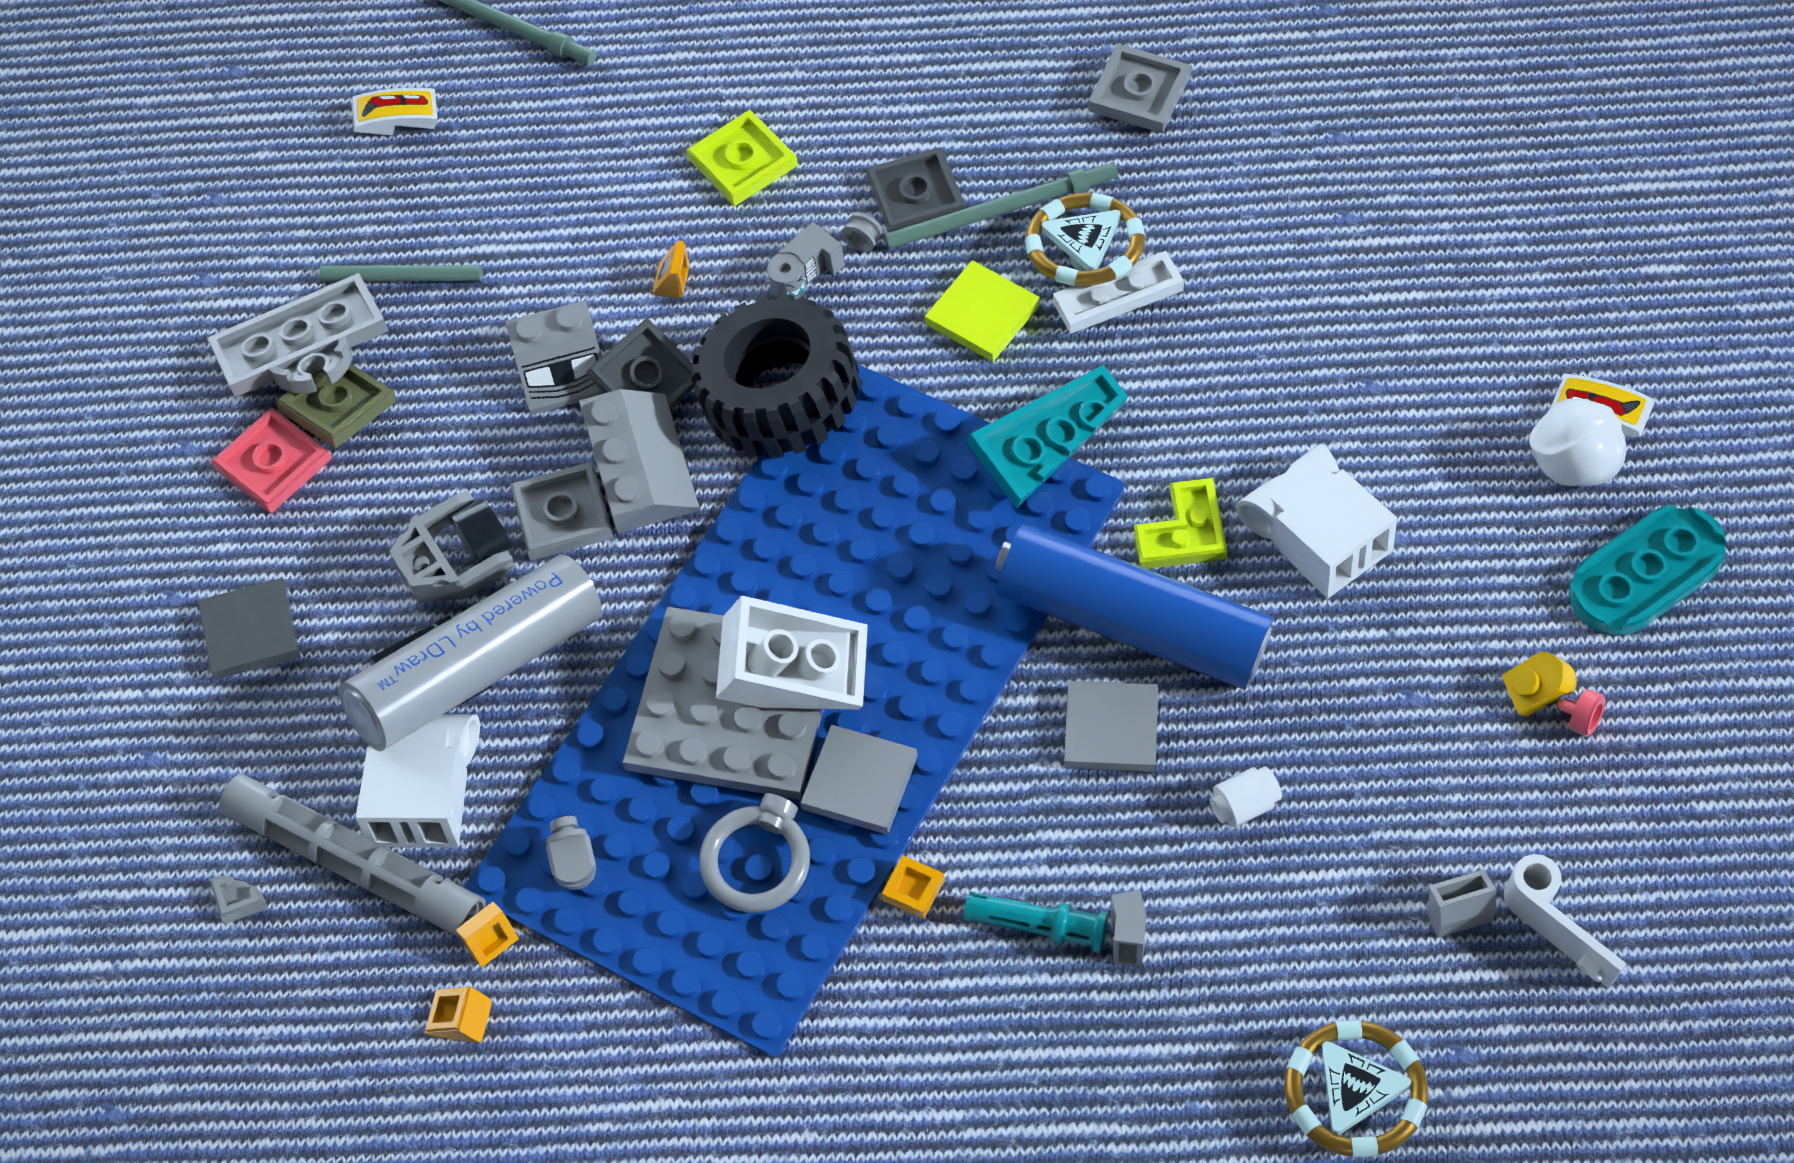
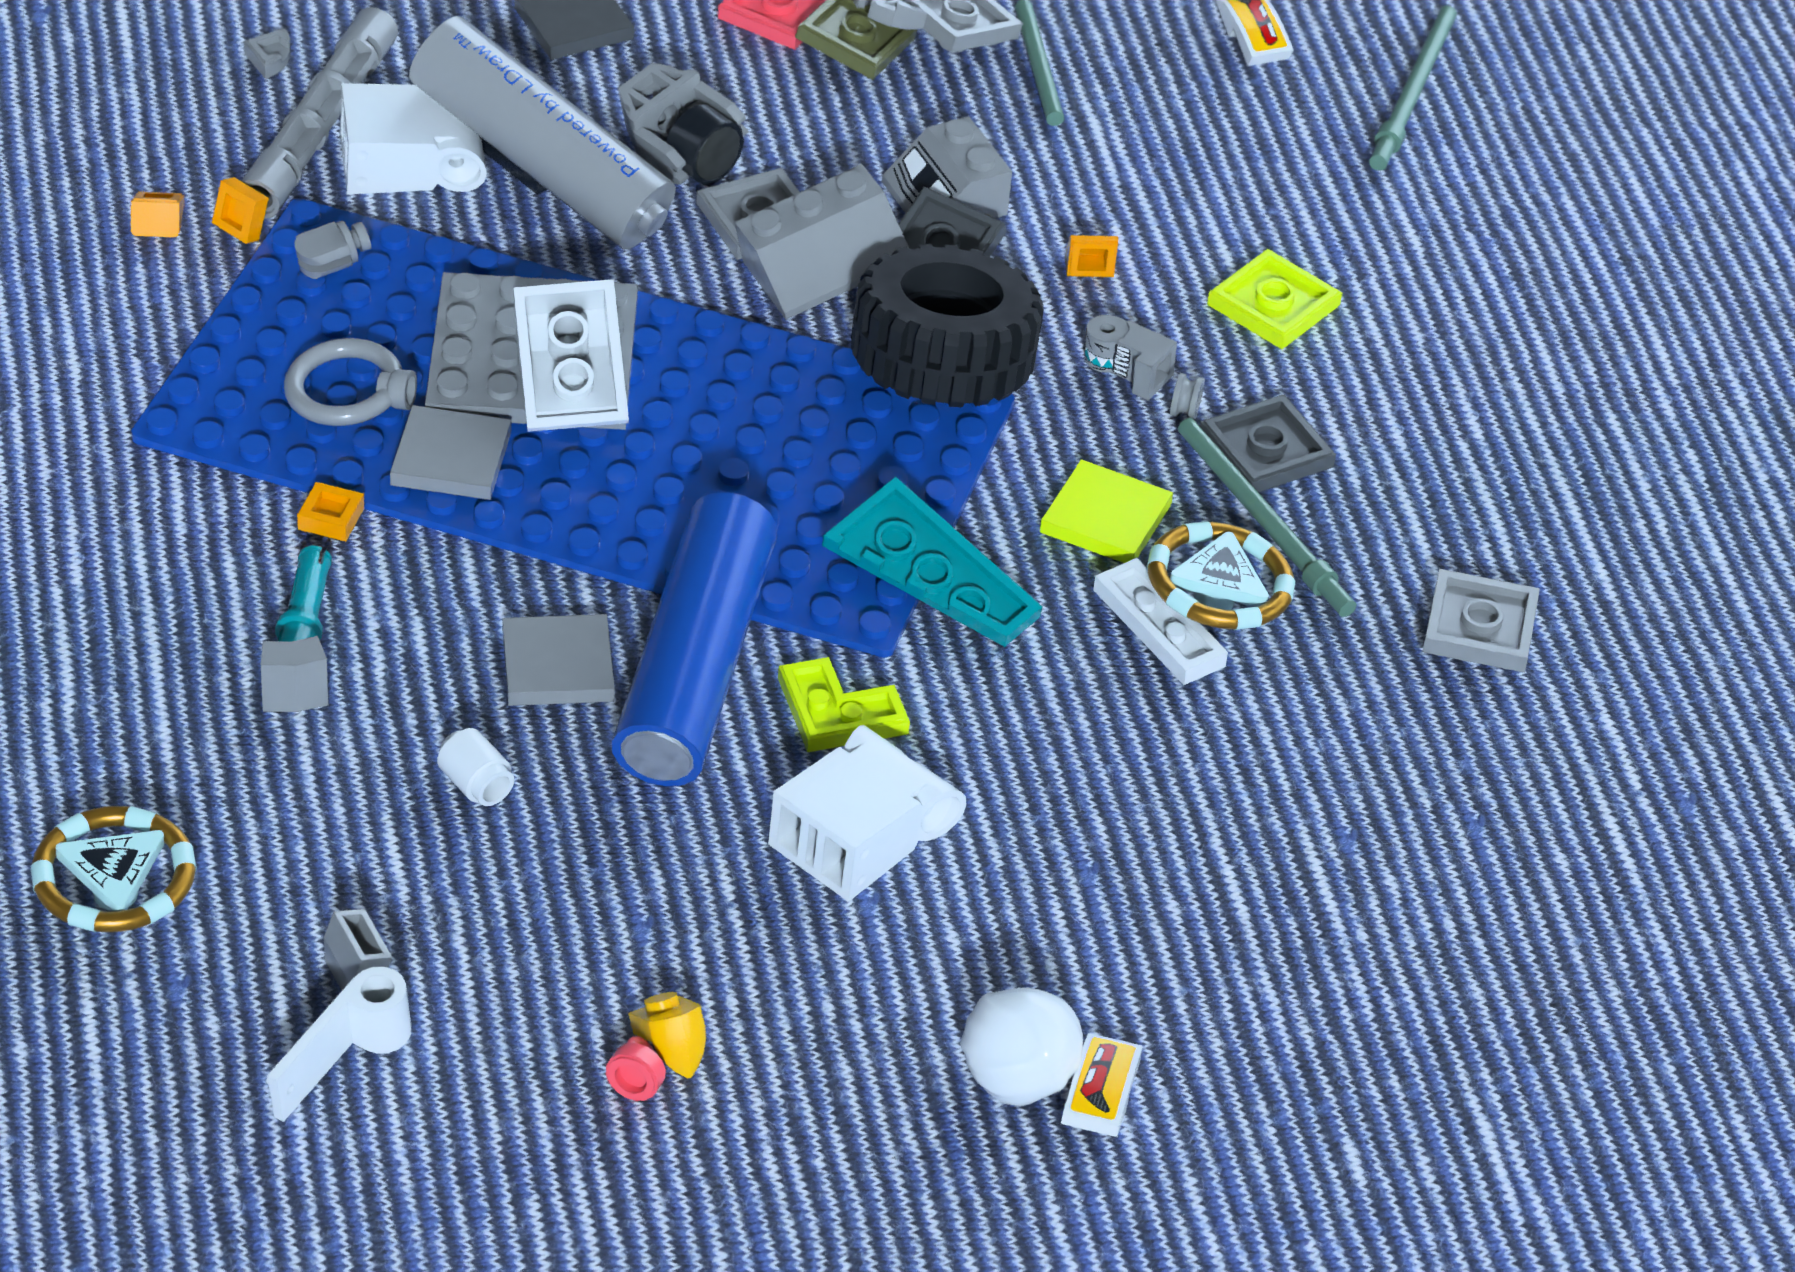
camera: 70 degrees right, 15 degrees down
teal tile [1569,505,1726,635] -> none

